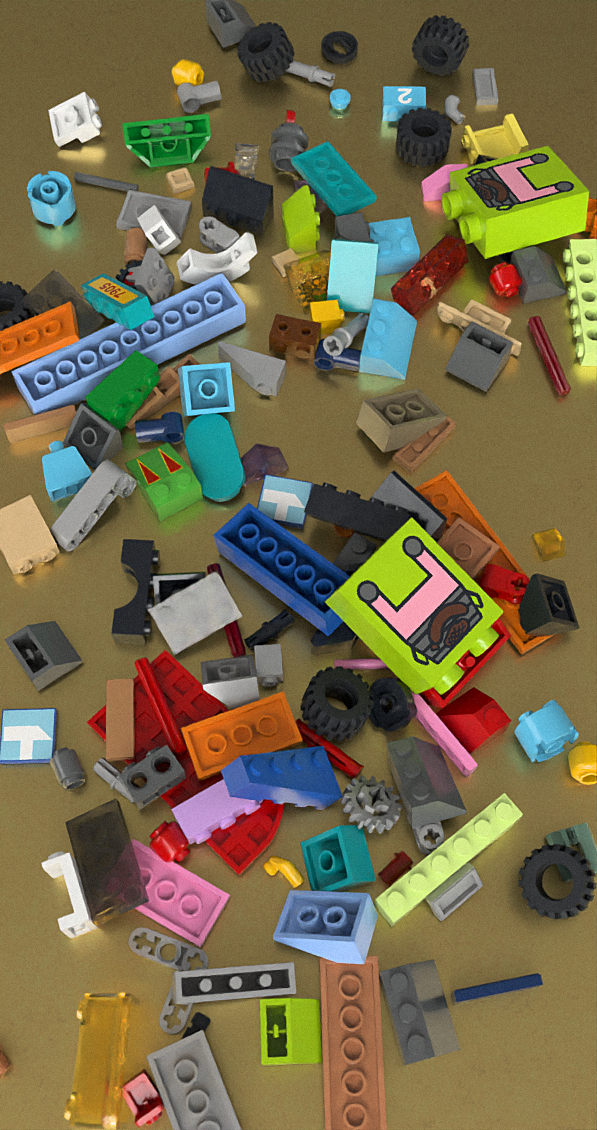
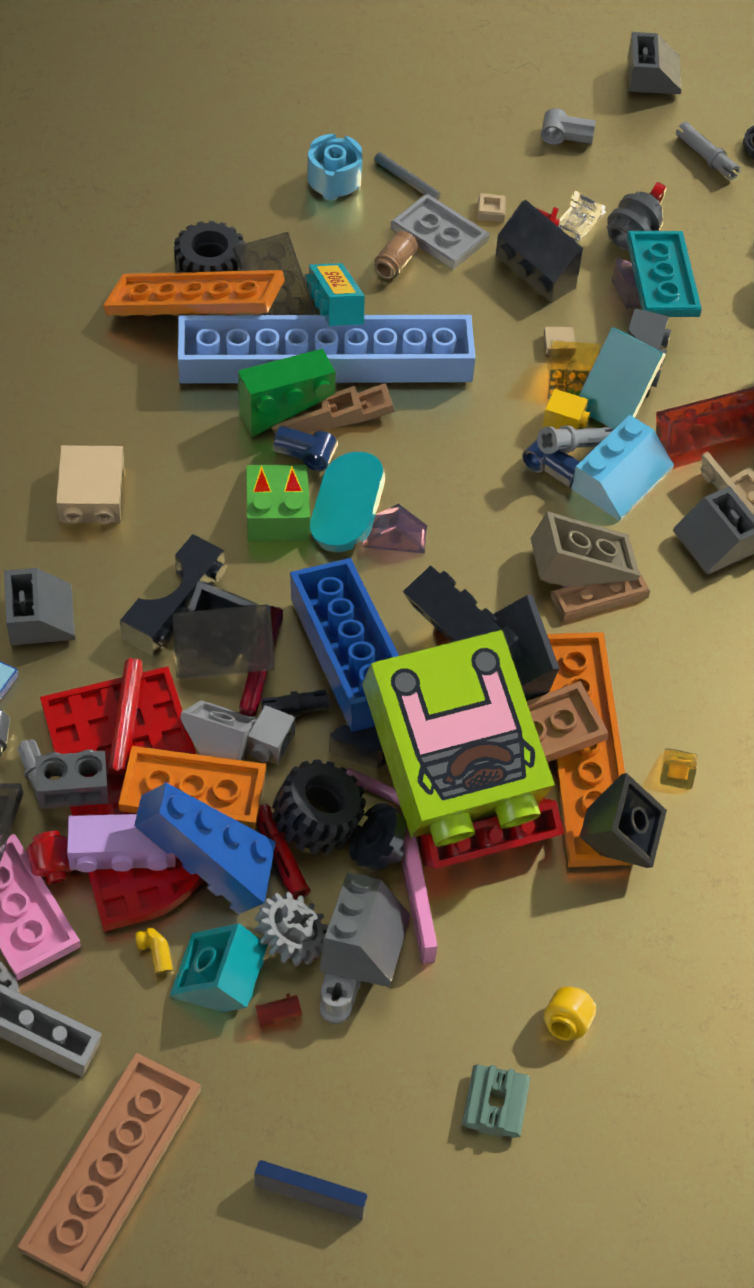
camera: 25 degrees right, 10 degrees down
medium nougat tile [3,405,76,443] -> none
medium azure torso [42,441,92,502] -> none
white plate [49,92,102,147] -> none
light grey beam [49,459,137,552] -> none
dark grey slope [63,403,124,470] -> none
medium nougat tile [106,678,135,761] -> none
light grey plate [116,248,175,306] -> none
green wedge [122,114,212,168] -> none
white slope [137,205,182,256] -> none
yellow head [172,59,204,87] -> none
white arch [177,232,258,285] -> none
medium azure brick [178,362,235,417] -> none
light grey piece [199,217,240,253] -> none
light grey slope [218,341,286,397] -> none
black tyre [237,22,295,82] -> none
tile [257,474,313,530] -> none
lime slope [260,998,323,1066] -> none
reddish brown brick [269,314,321,359] -> none
light blue slope [273,890,378,964] -> none
lime slope [282,185,320,253] -> none
medium azure plate [329,89,350,109] -> none
medium azure brick [369,217,420,276] -> none
yellowish green arch [374,793,523,928] -> none
dark grey slope [379,960,460,1066] -> none
light grey tile [426,862,484,921] -> none
red slope [436,687,512,756] -> none
red piece [478,564,530,604] -> none
medium azure brick [514,700,579,762] -> none
black tyre [518,844,597,919] -> none

